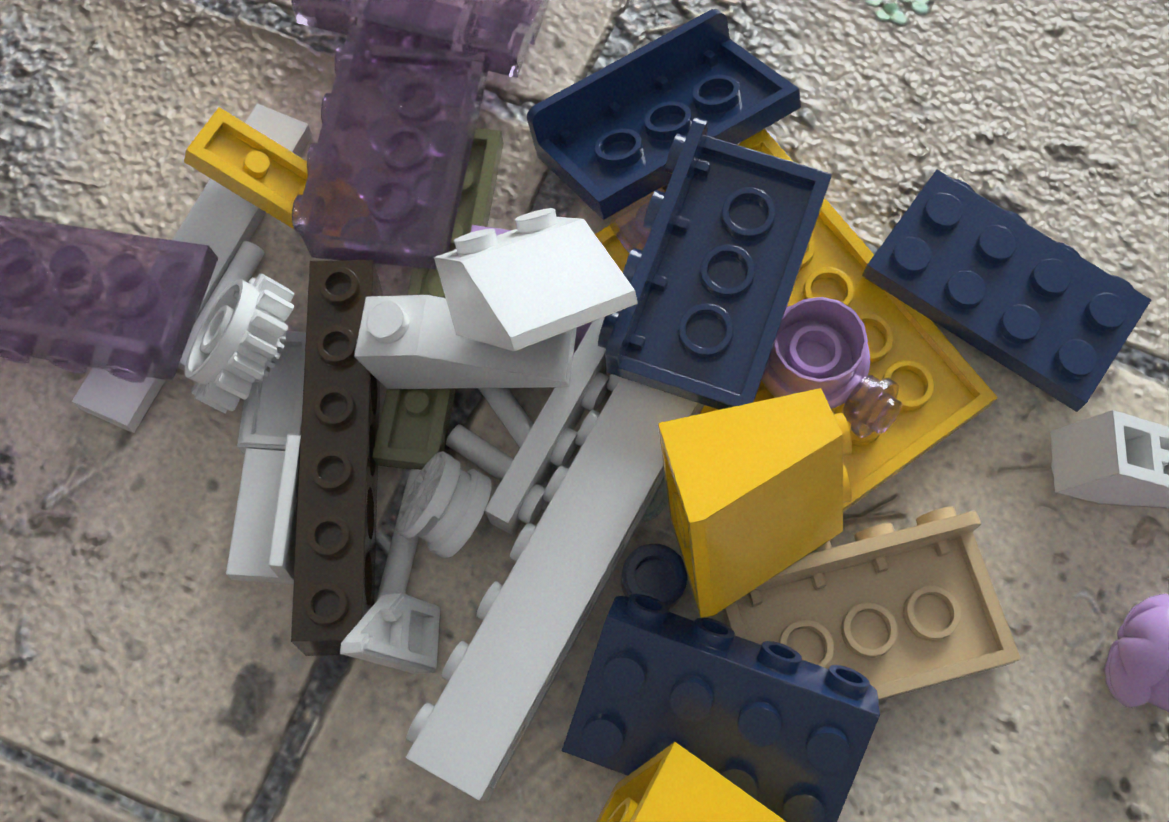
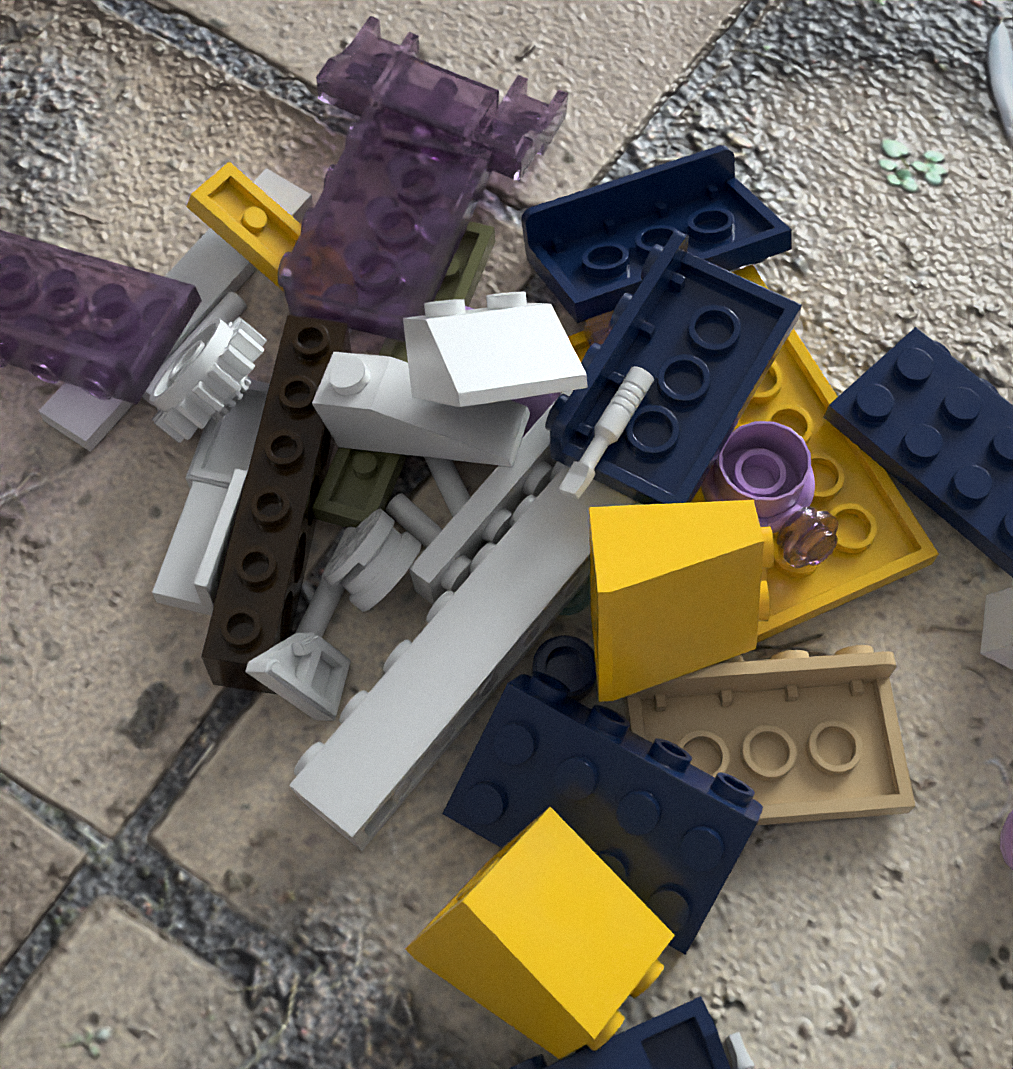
camera: 10 degrees right, 5 degrees down
none -> white piece [559,366,654,499]

